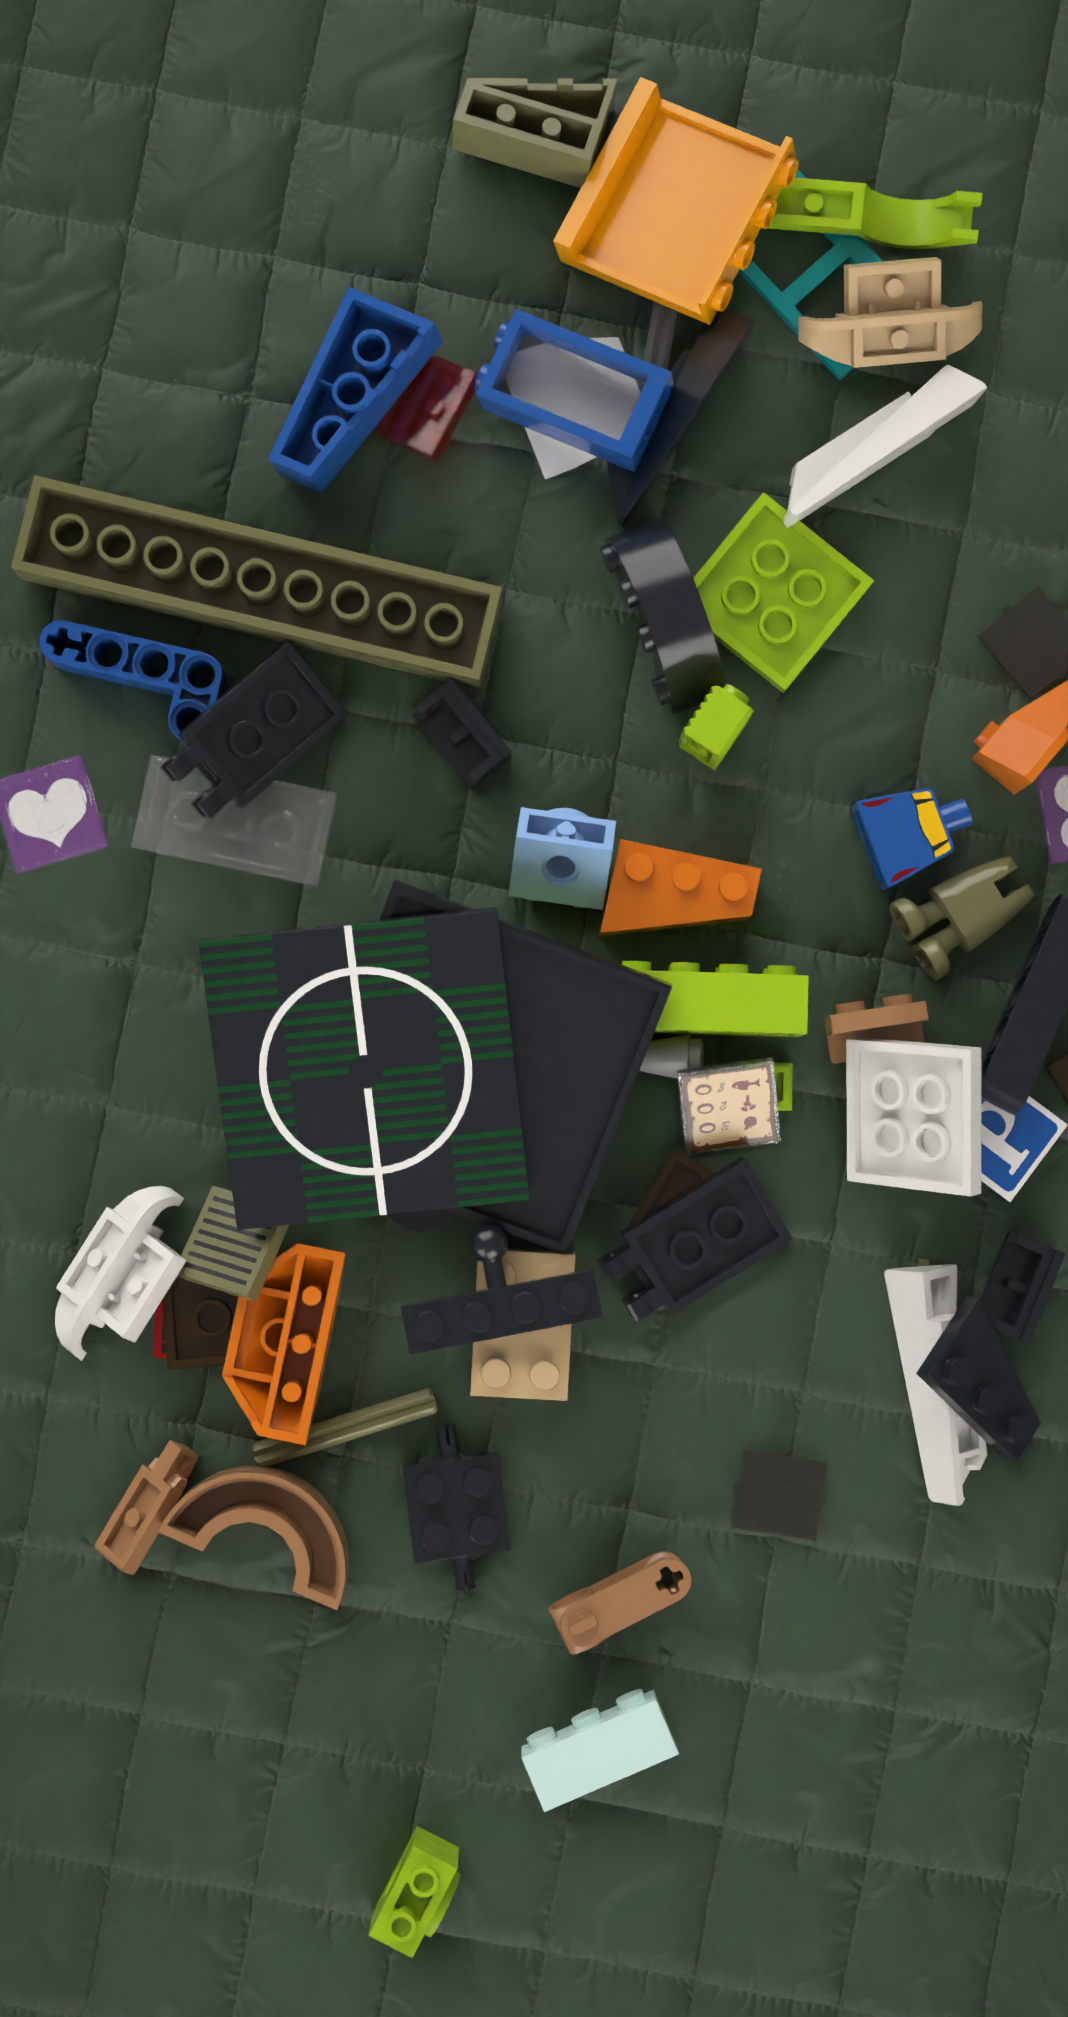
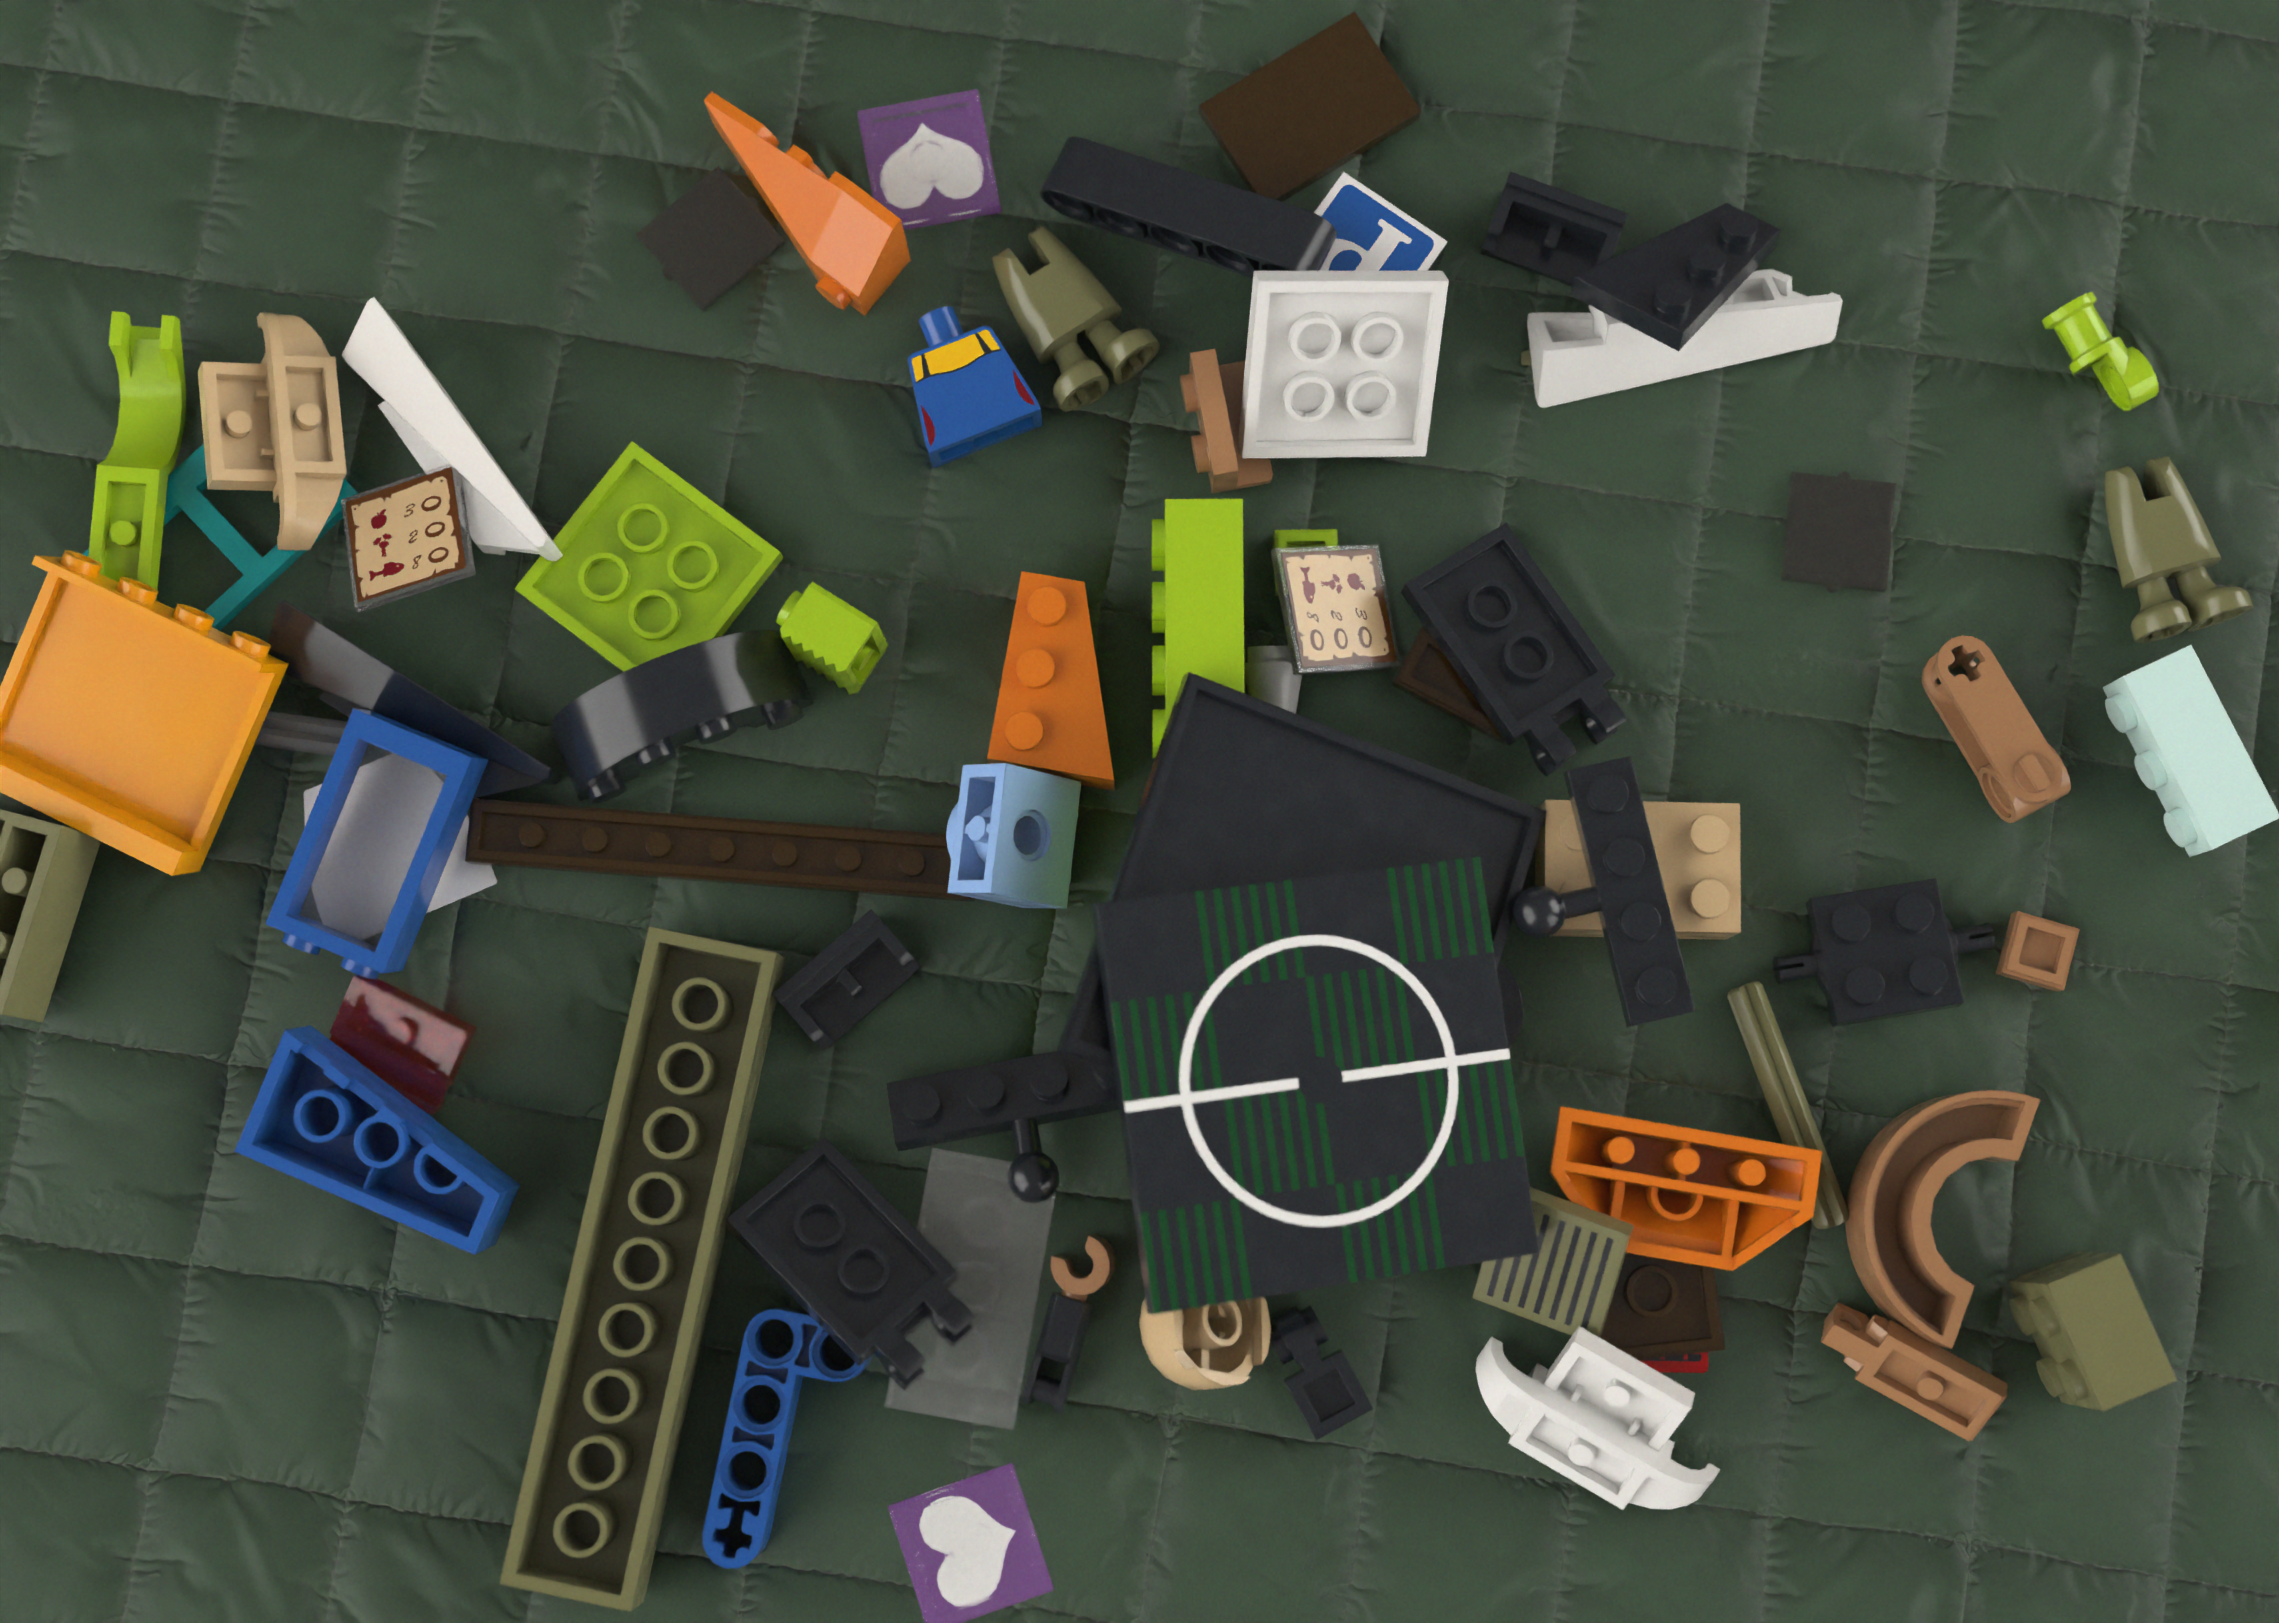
camera: 85 degrees left, 5 degrees down
none -> piece [341,464,476,612]
none -> dark brown tile [465,799,975,902]
none -> black plate [886,1050,1119,1204]
none -> black piece [1021,1233,1116,1415]
none -> tan cylinder [1139,1297,1271,1390]
none -> black plate [1270,1305,1373,1440]
none -> medium nougat tile [1996,911,2080,992]
none -> olive brick [2008,1252,2177,1411]
none -> lime connector [2042,291,2159,411]
none -> olive piece [2104,455,2254,643]

